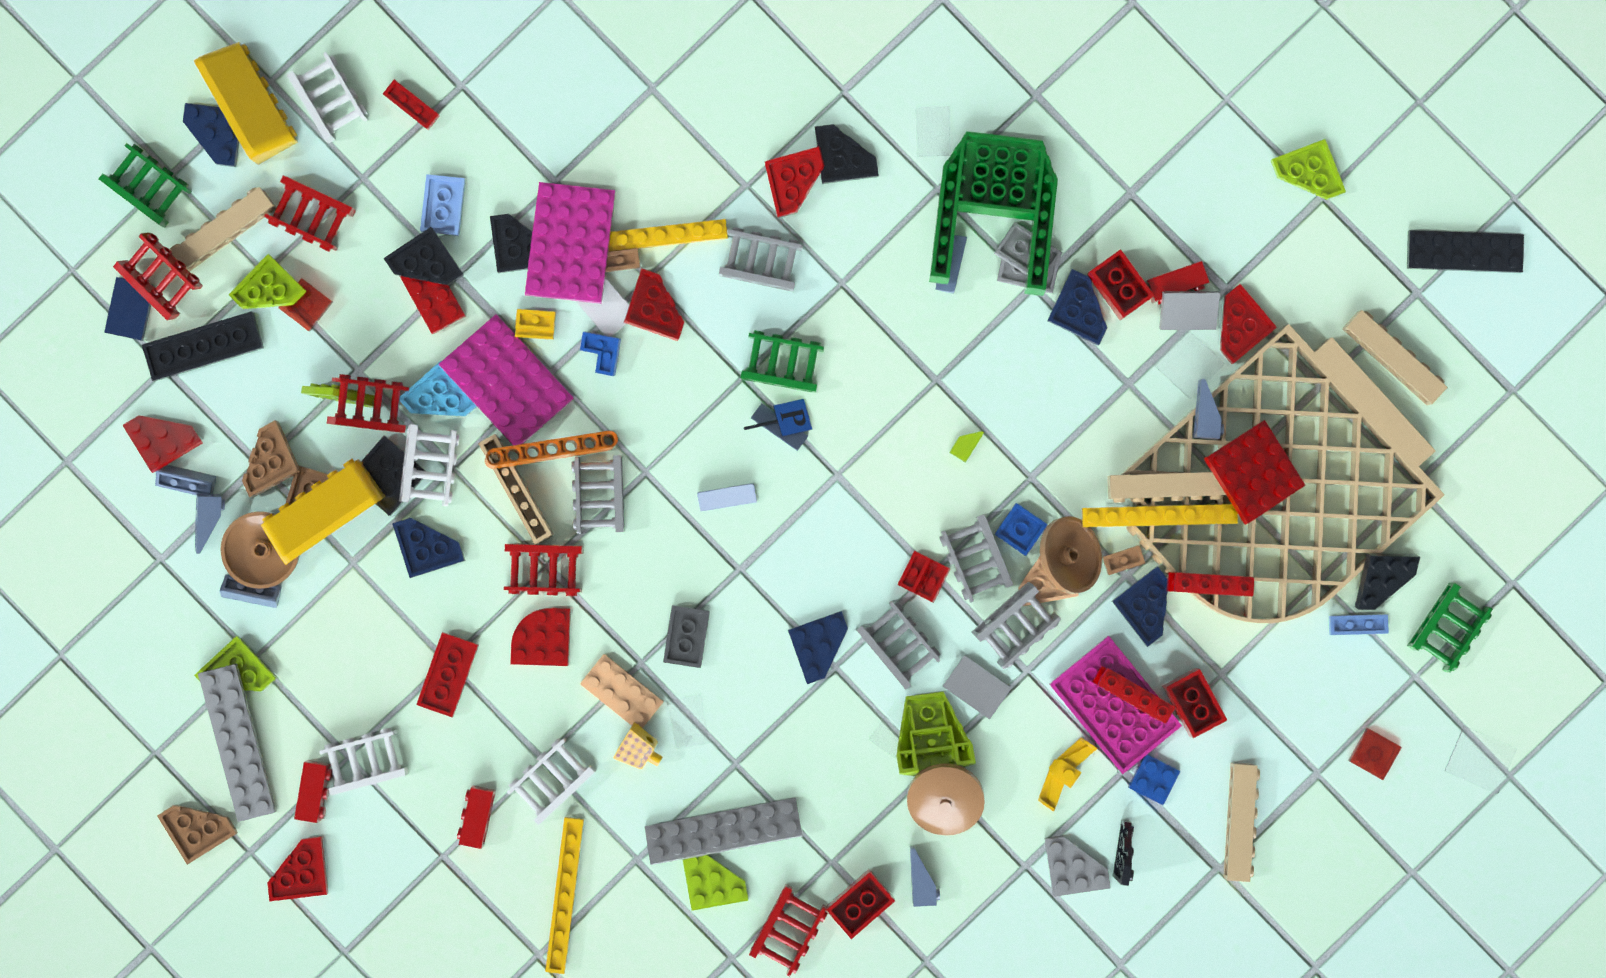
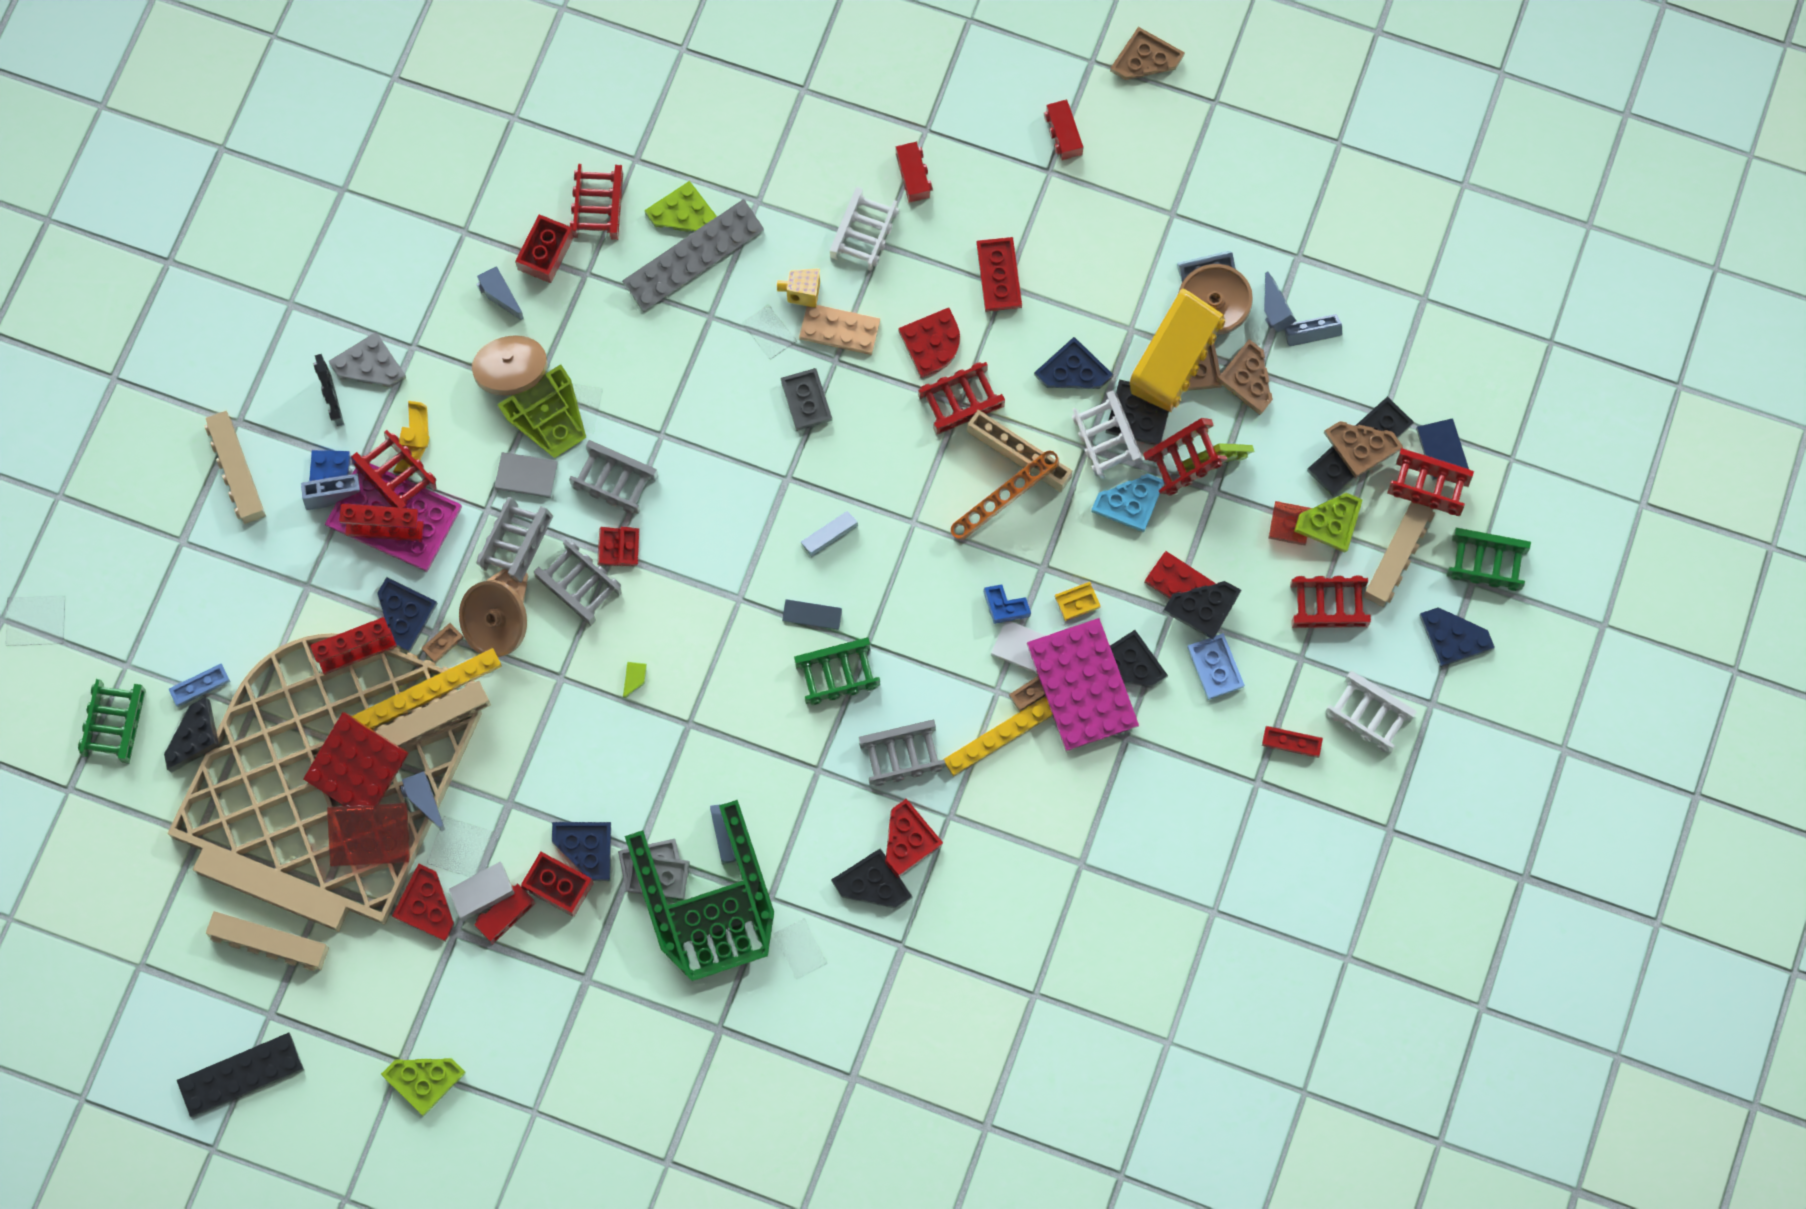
camera: 155 degrees right, 15 degrees down
red plate [122,415,203,473] -> none
yellow windscreen [194,42,298,165] -> none
lime plate [194,636,277,691] -> none
light grey plate [198,663,277,822] -> none
red plate [267,836,329,902] -> none
white fence [319,727,409,796] -> none
dark pink plate [439,314,574,445] -> none
yellow plate [545,817,584,974] -> none
light grey fence [571,455,625,534] -> none
red plate [623,268,684,342] -> none
blue piece [743,399,812,437] -> none
dark blue plate [788,611,848,684] -> none
blue plate [994,503,1048,556] -> none
red brick [1162,668,1227,739] -> none
clear red plate [1348,728,1402,780] -> none
none -> sand blue slope [300,473,360,510]
none -> clear red plate [327,803,410,867]
none -> red fence [351,430,437,508]
none -> medium nougat plate [1324,421,1403,478]

